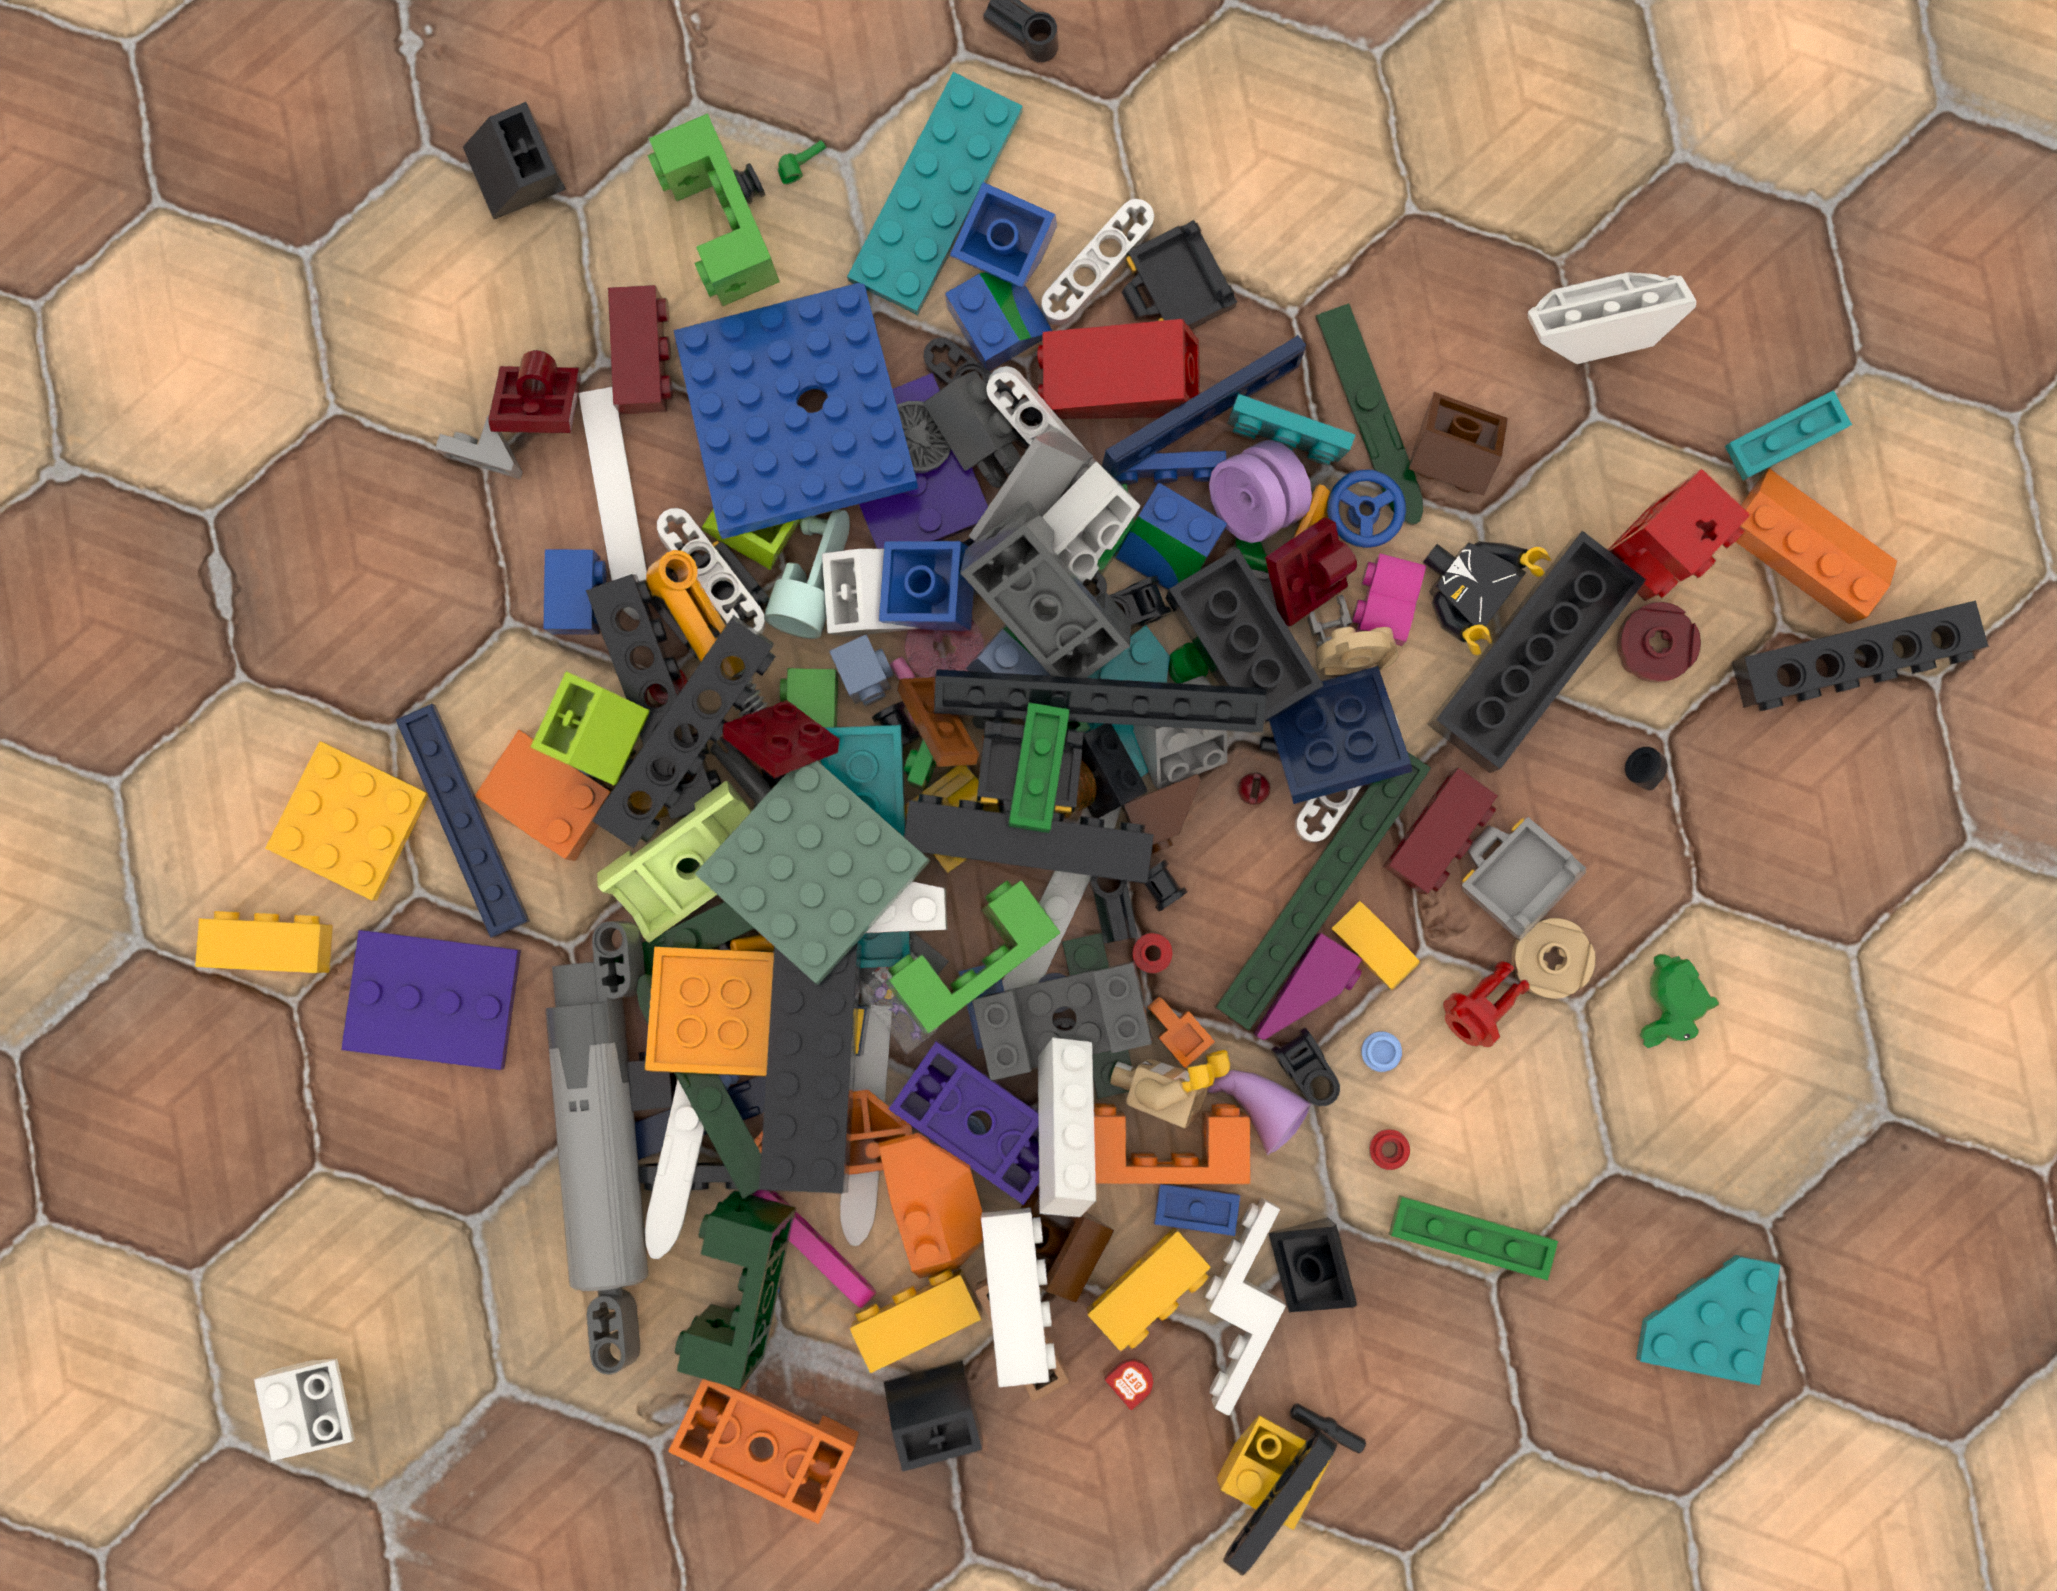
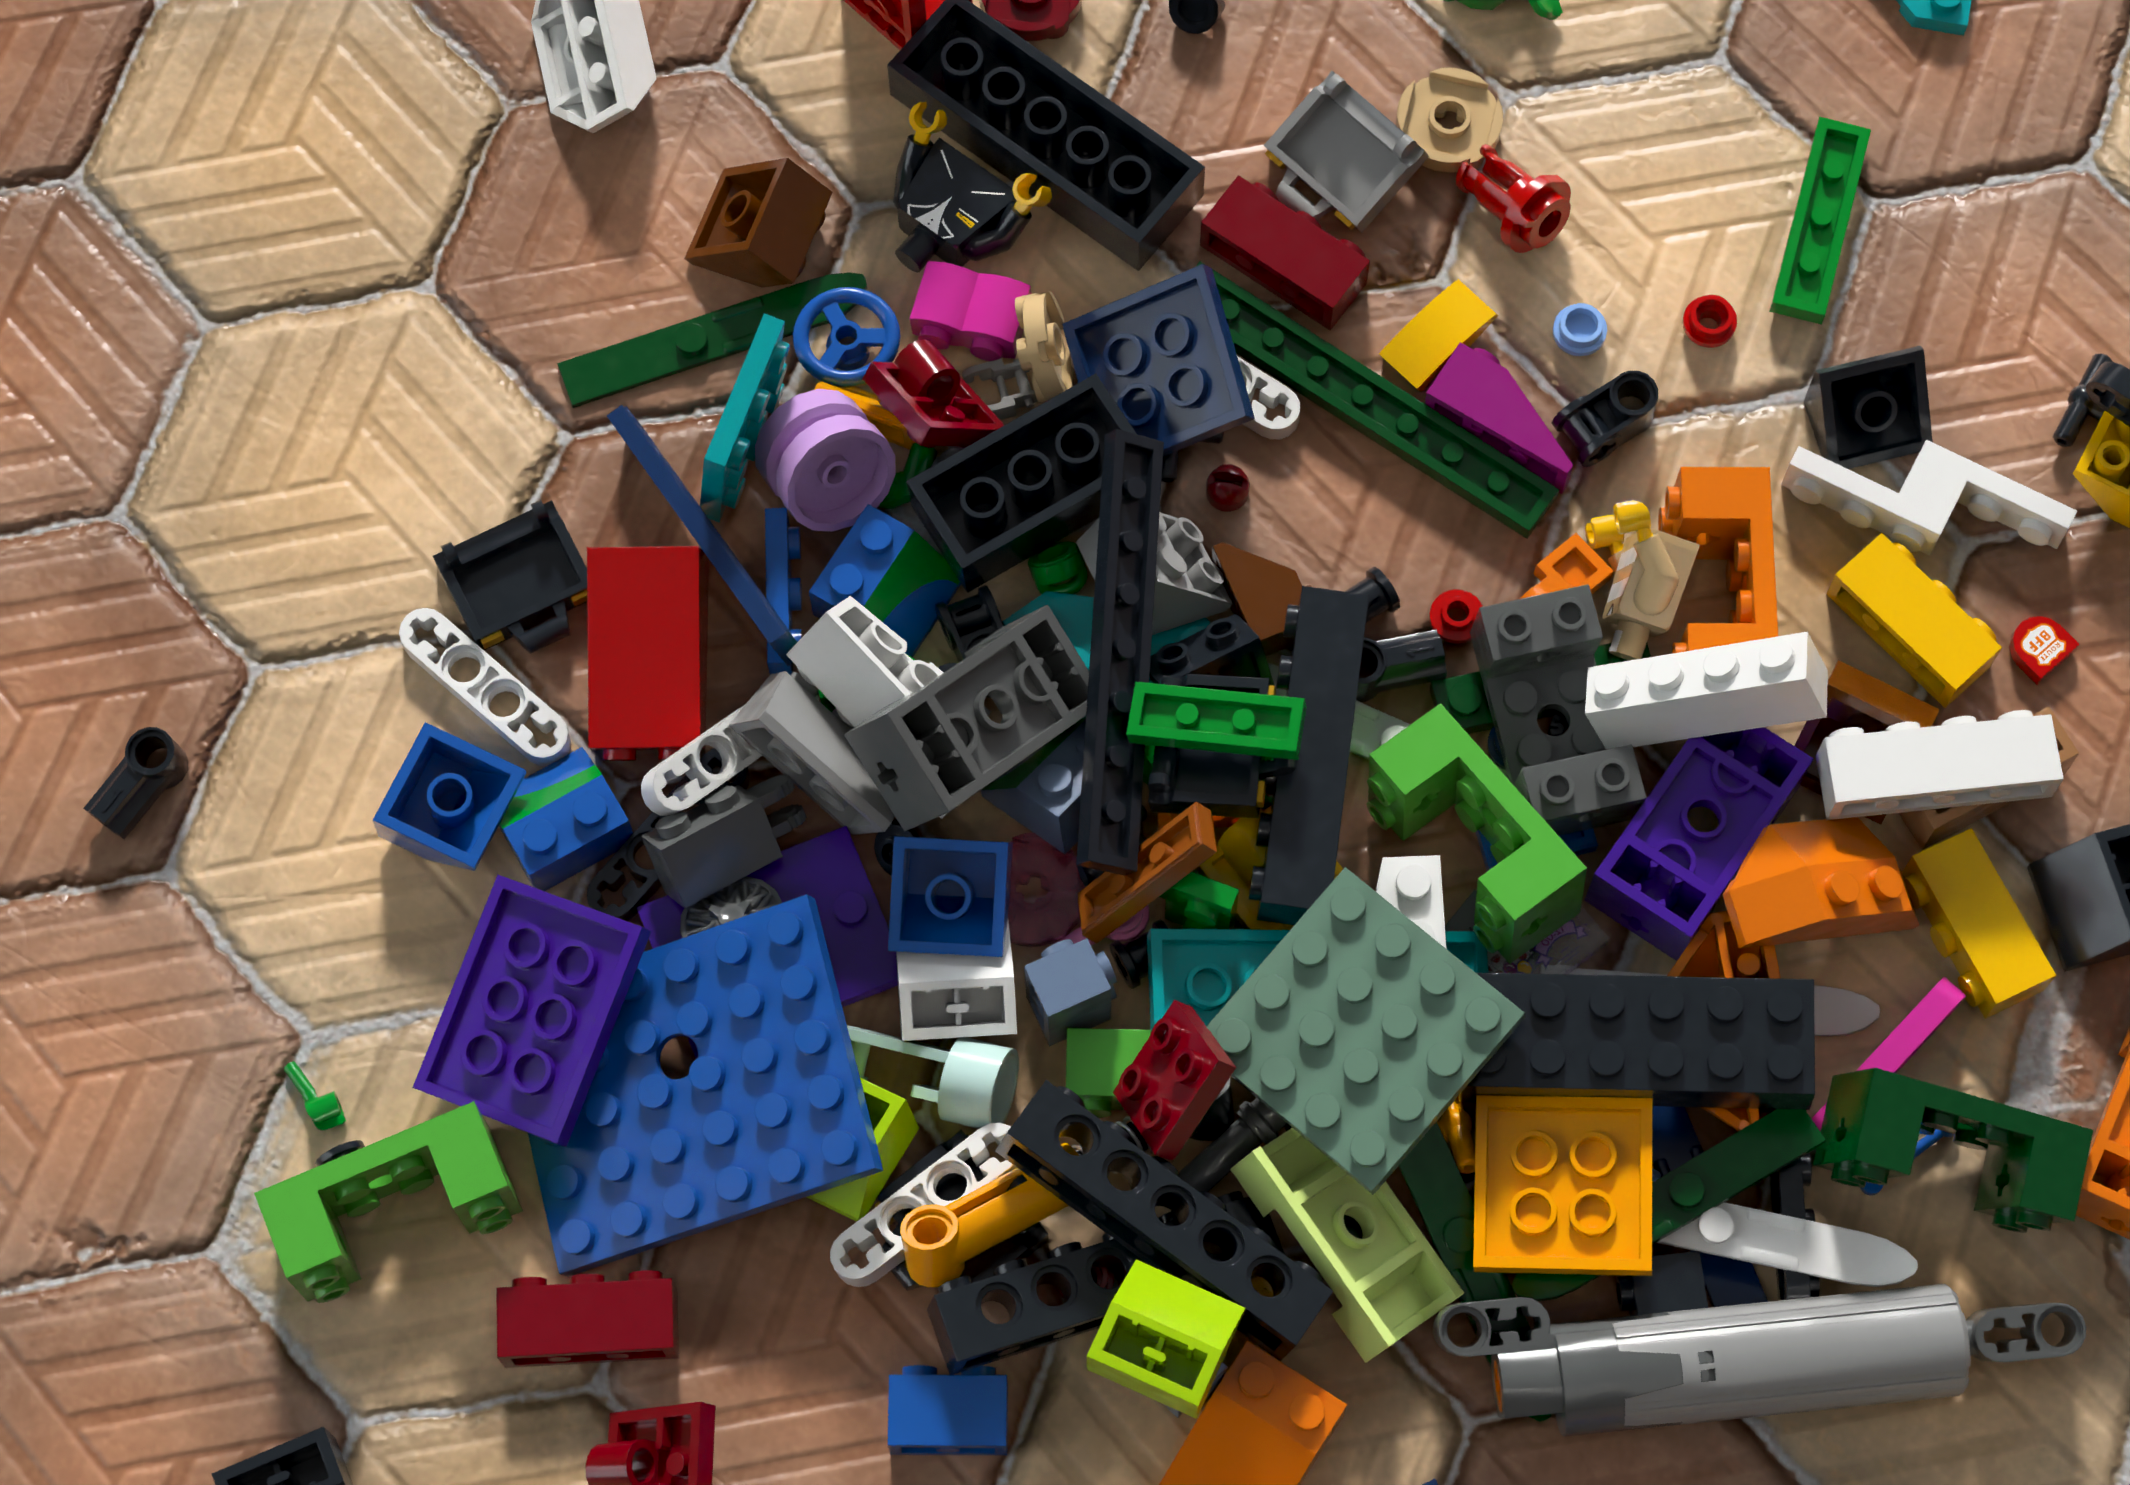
camera: 85 degrees left, 15 degrees down
white piece [578,387,647,620] -> none
teal plate [847,72,1023,316] -> none
blue plate [1154,1184,1241,1236] -> none
lavender hat [1207,1070,1311,1155] -> none
none -> dark purple plate [412,875,651,1147]

